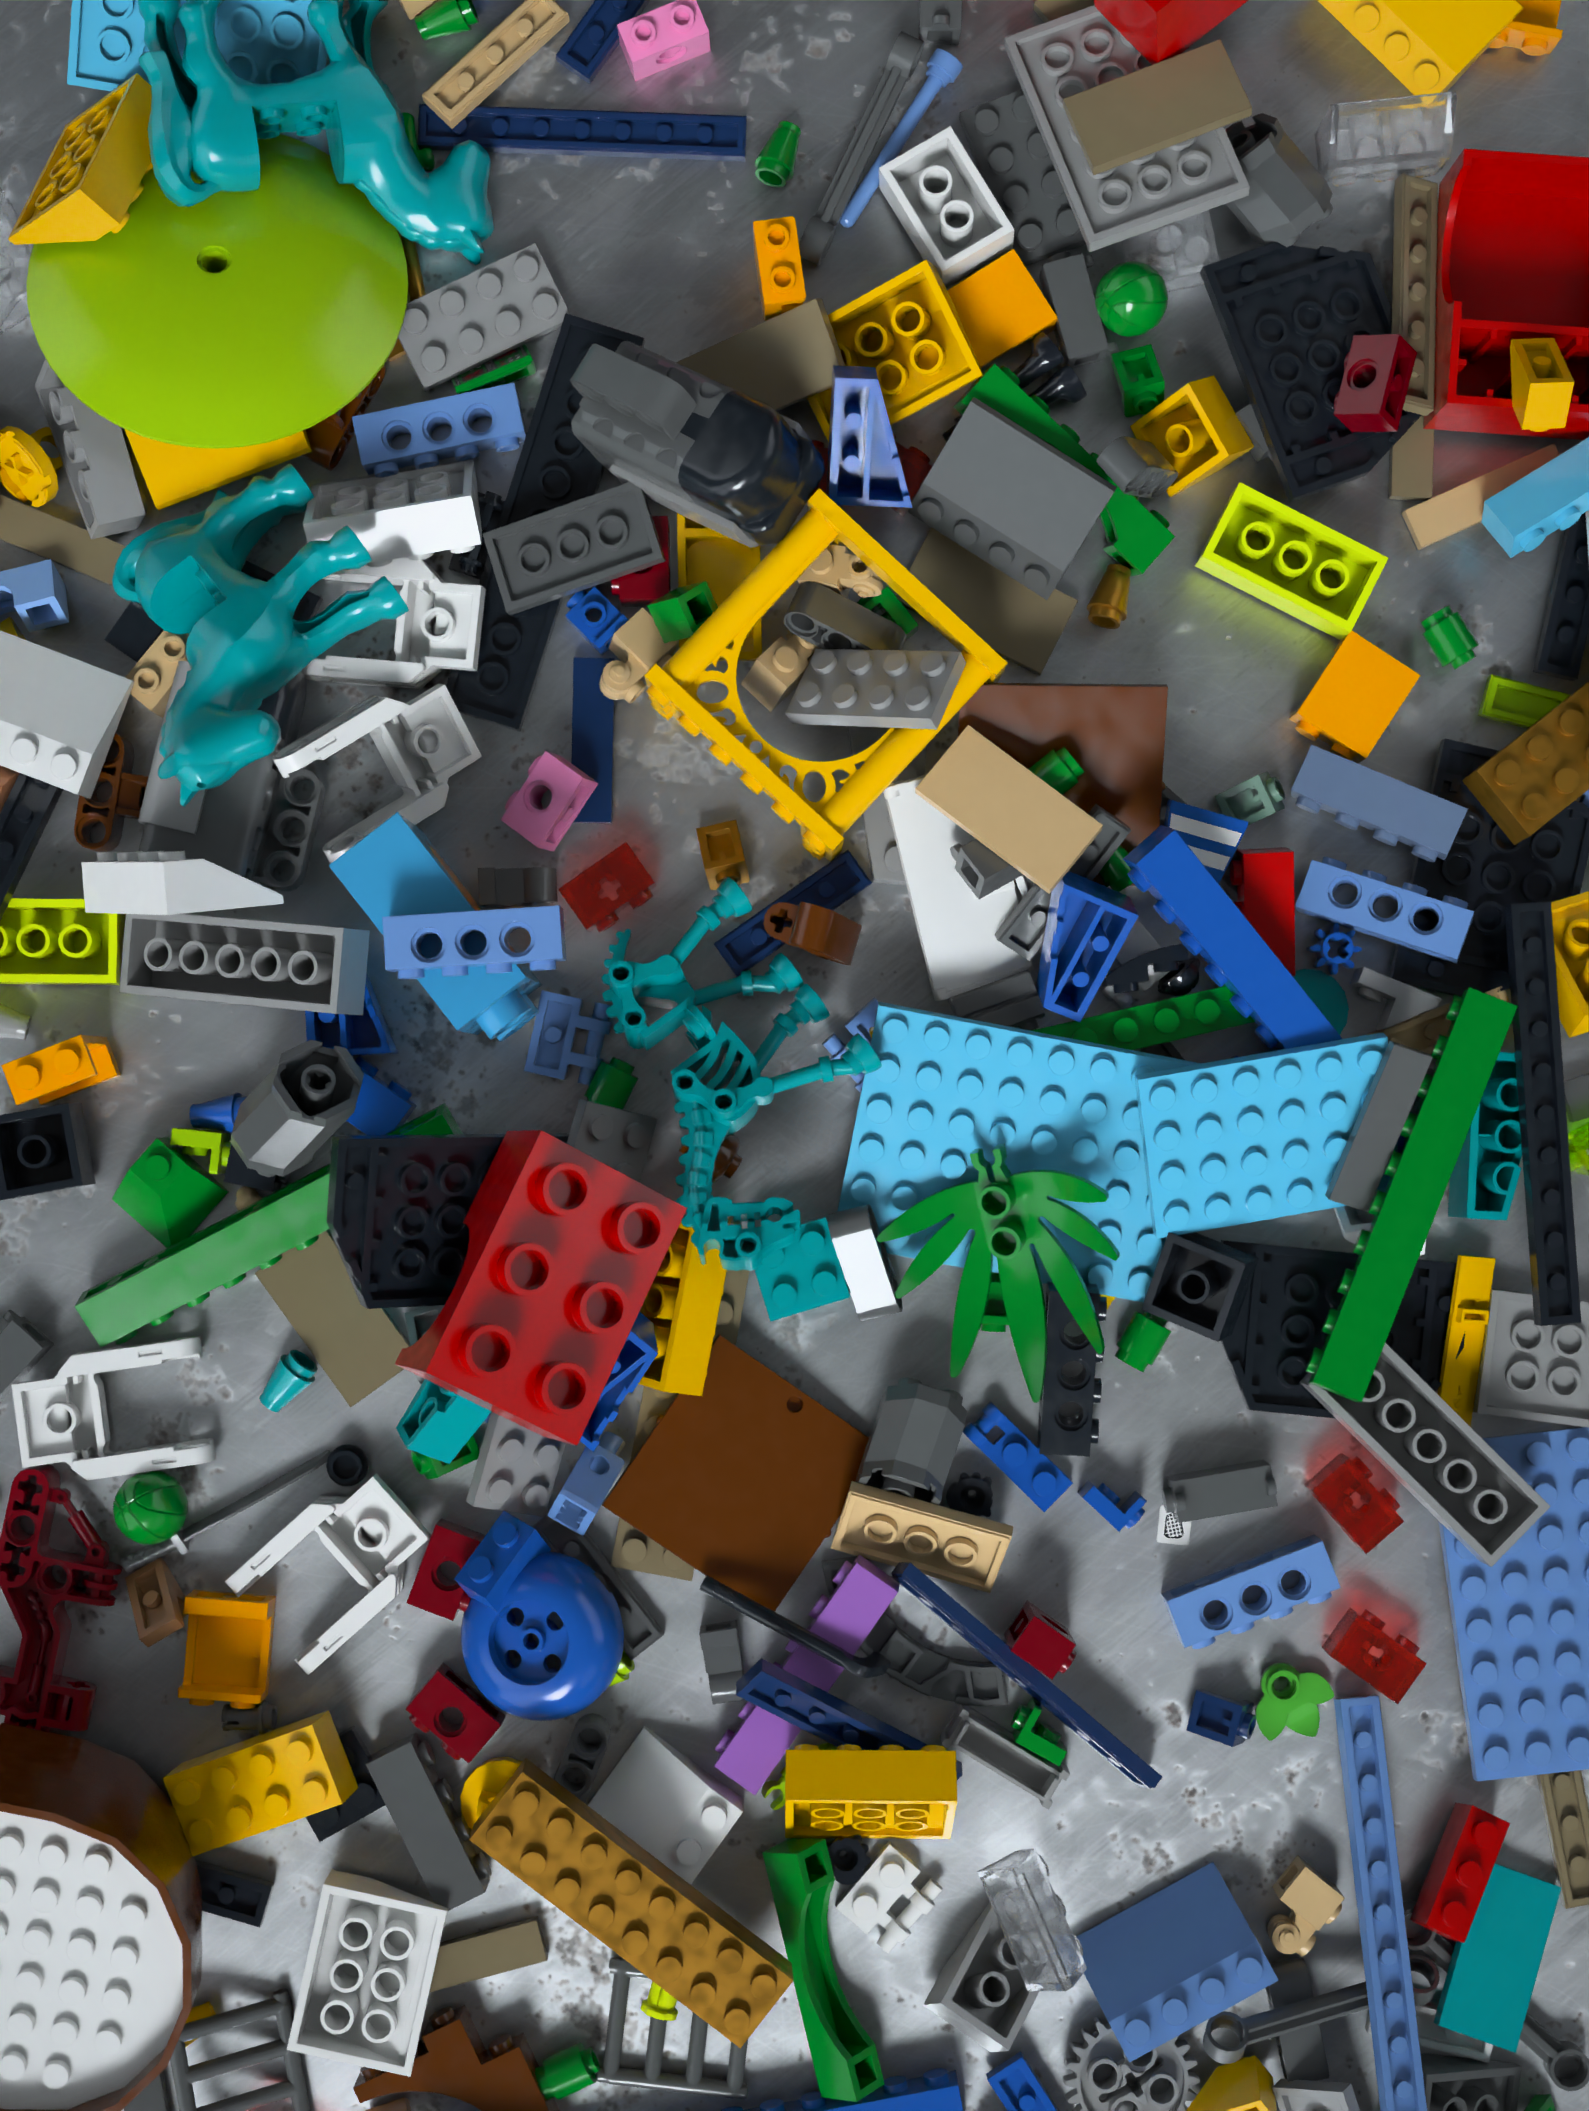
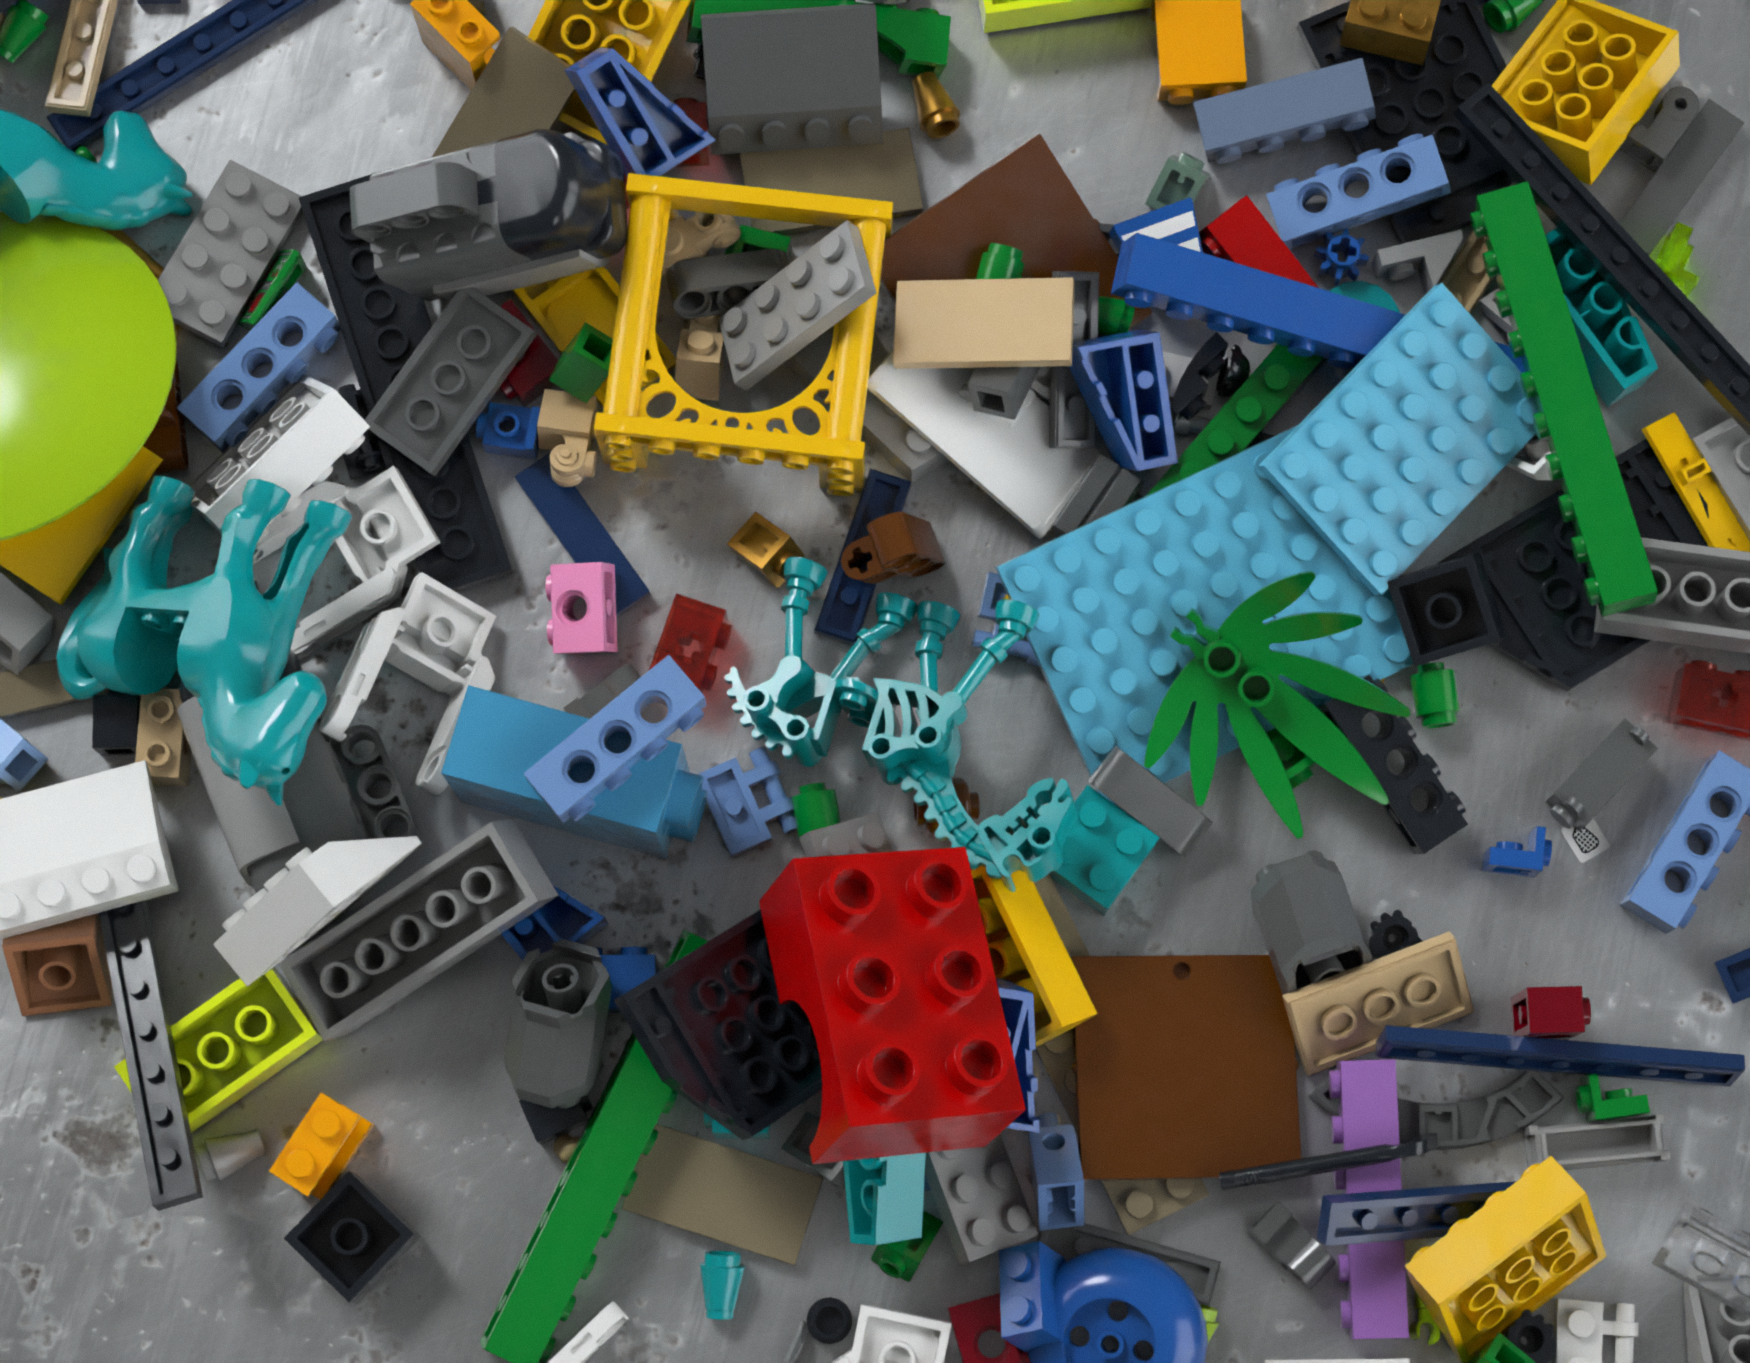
camera: 35 degrees left, 10 degrees down
reddish brown piece [74,733,148,852] -> none
green slope [112,1137,229,1248] -> none
lime bracket [170,1127,231,1175] -> none
blue cone [189,1093,247,1132] -> none
blue plate [963,1401,1073,1512] -> none
dark grey tile [1325,1041,1433,1212] -> none

